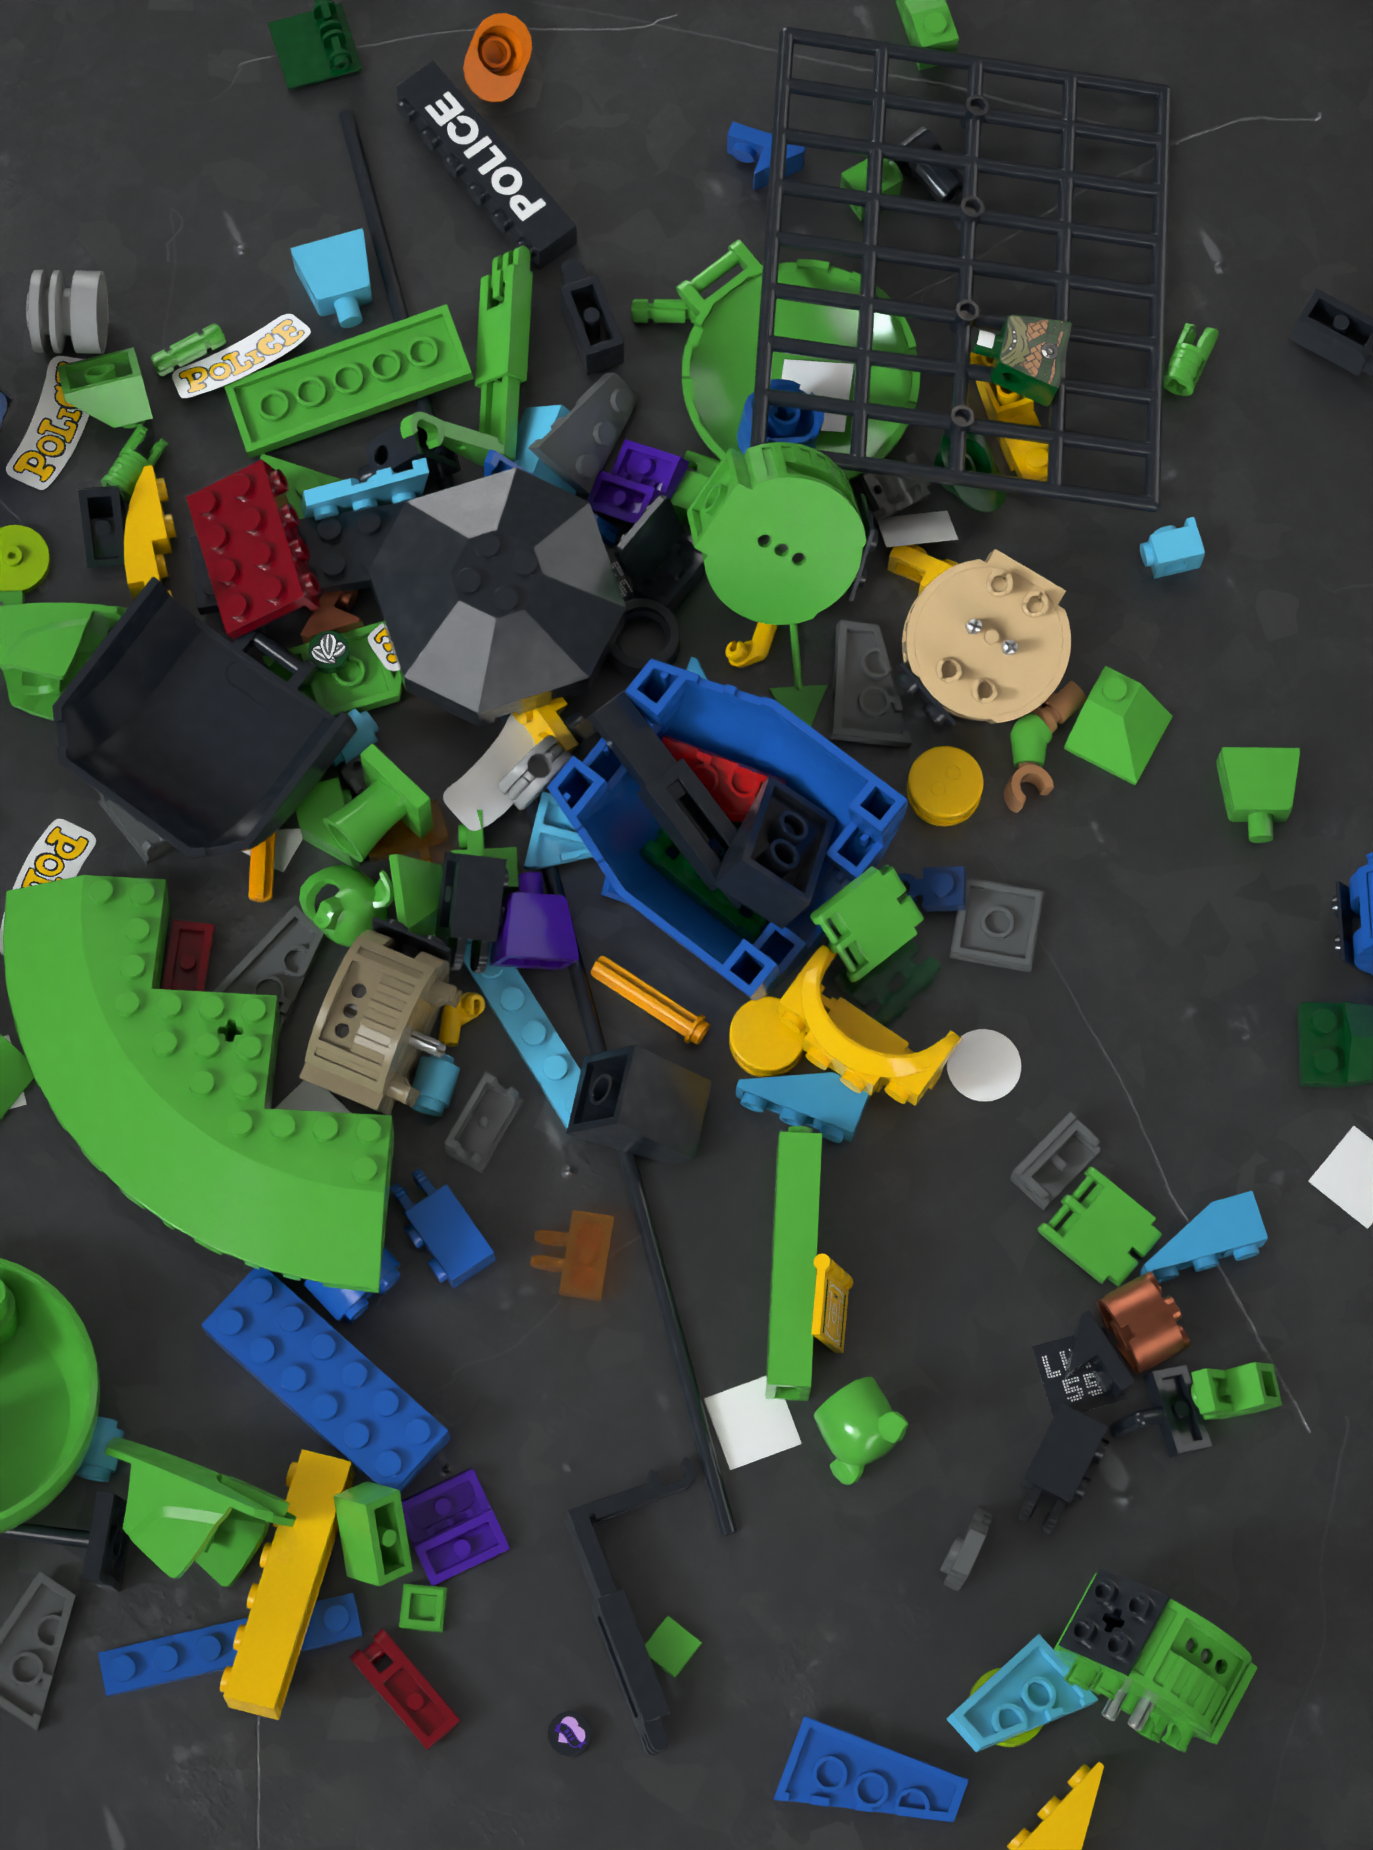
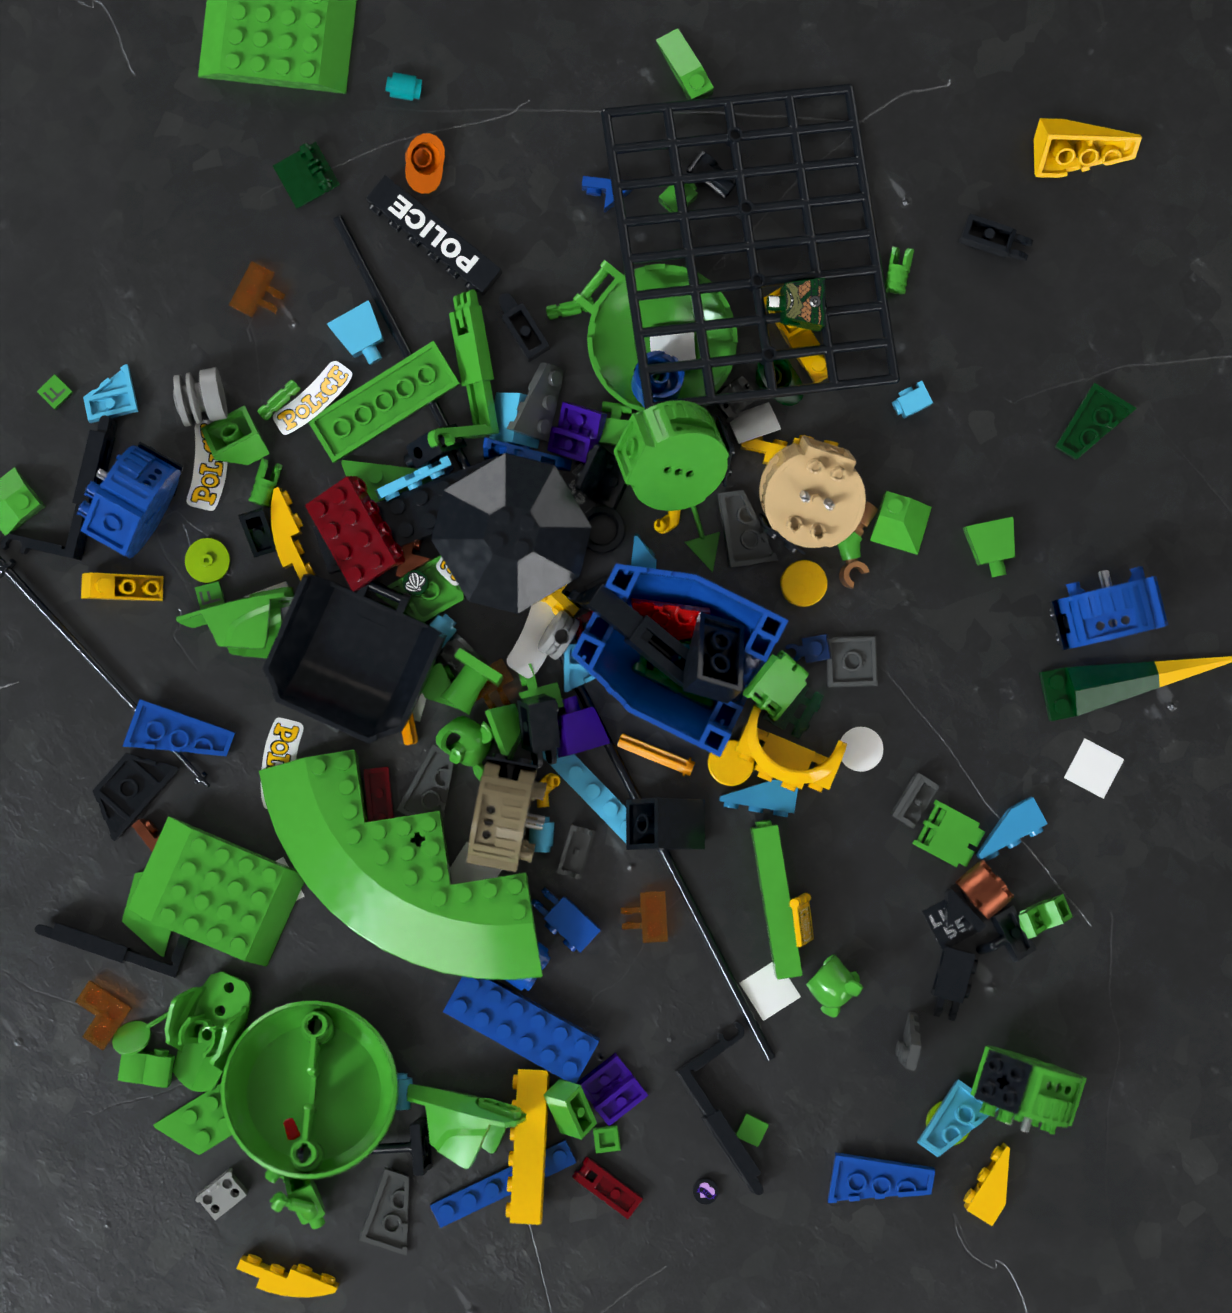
camera: 10 degrees left, 15 degrees up
none -> clear orange hinge [229,261,285,318]

